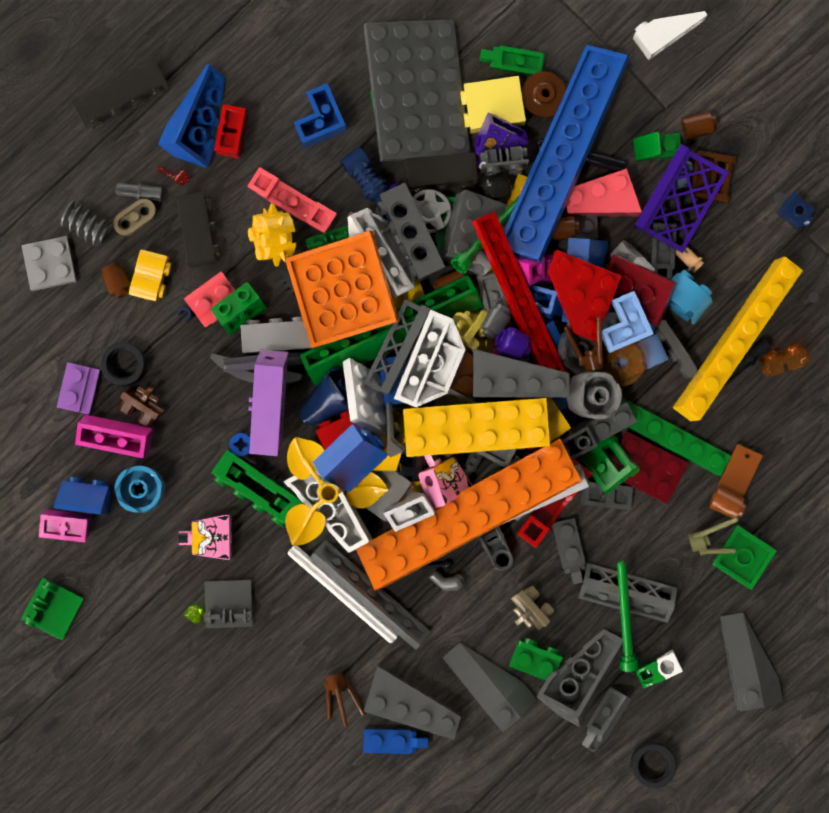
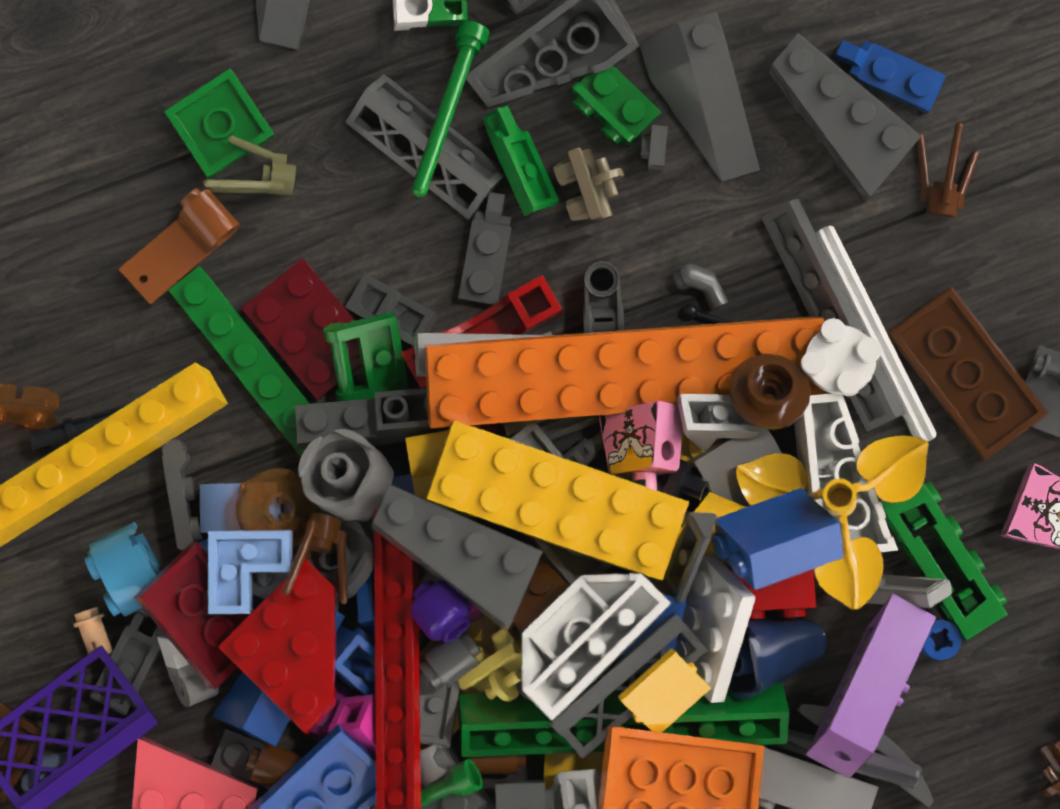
camera: 160 degrees left, 0 degrees up
none -> green hinge [483,106,559,216]
none -> yellow piece [618,648,711,733]
none -> dark grey plate [640,125,668,172]
none -> reddish brown piece [730,354,811,430]
none -> white piece [801,318,881,396]
none -> light grey tile [867,574,952,608]
none -> reddish brown tile [887,286,1049,462]

